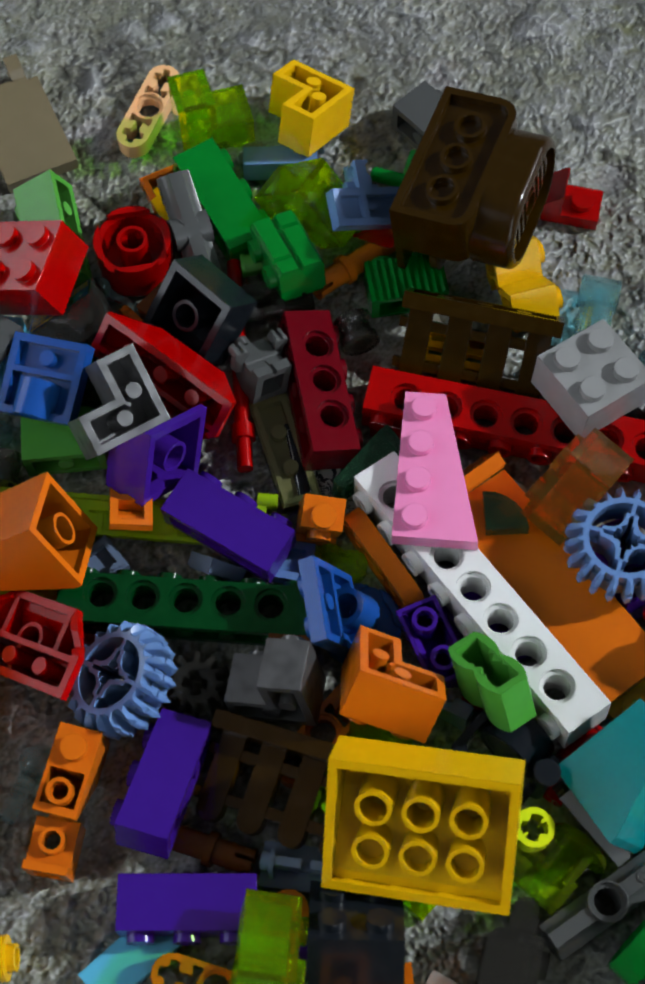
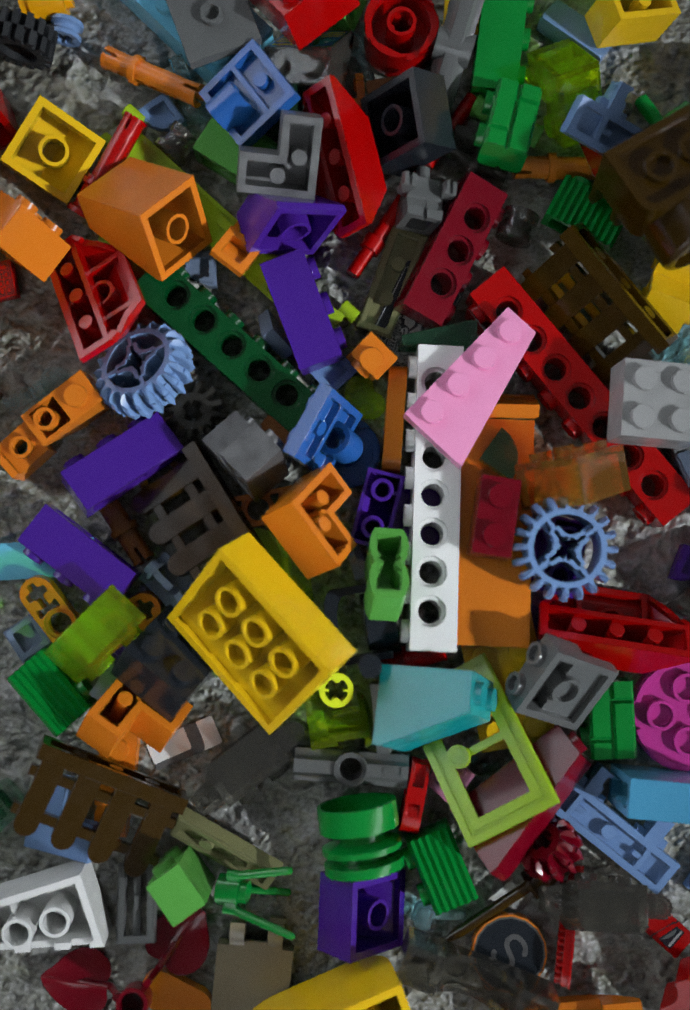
camera: 40 degrees right, 20 degrees up
none -> dark red brick [466,474,522,561]

